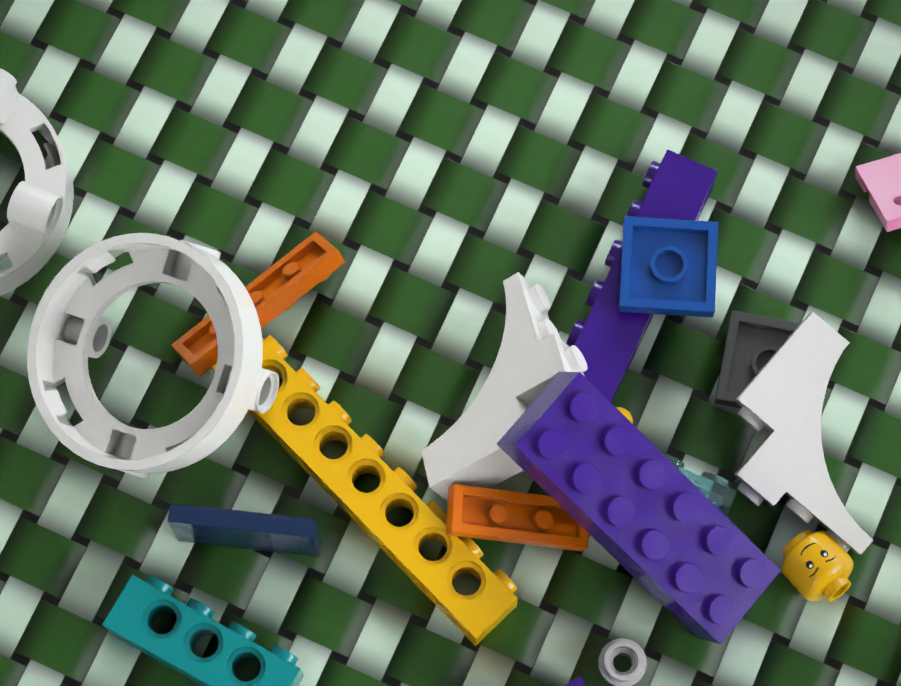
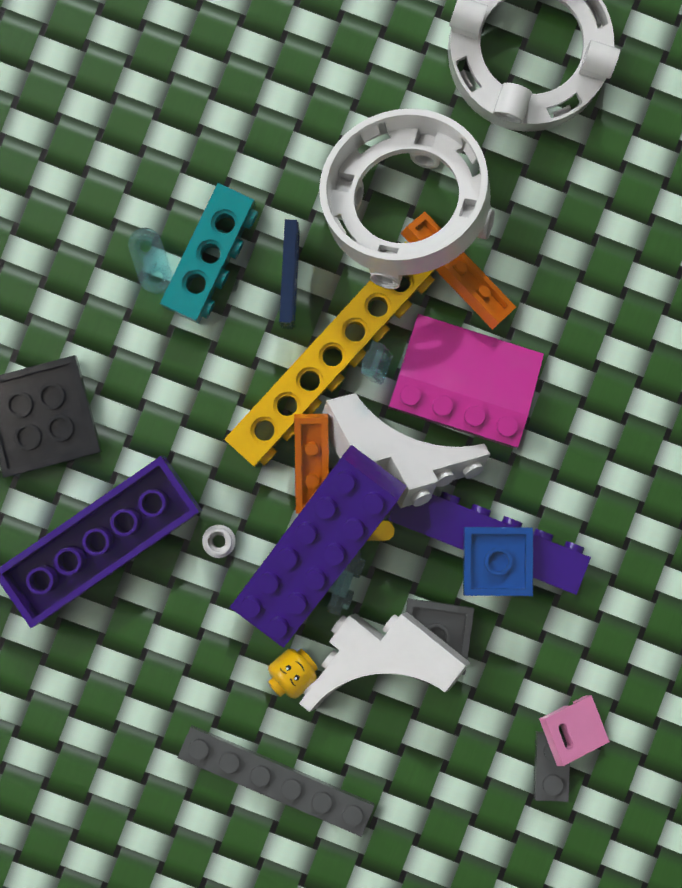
camera: 80 degrees right, 15 degrees up
none -> clear light blue plate [361,341,393,385]
none -> dark pink slope [388,314,544,448]

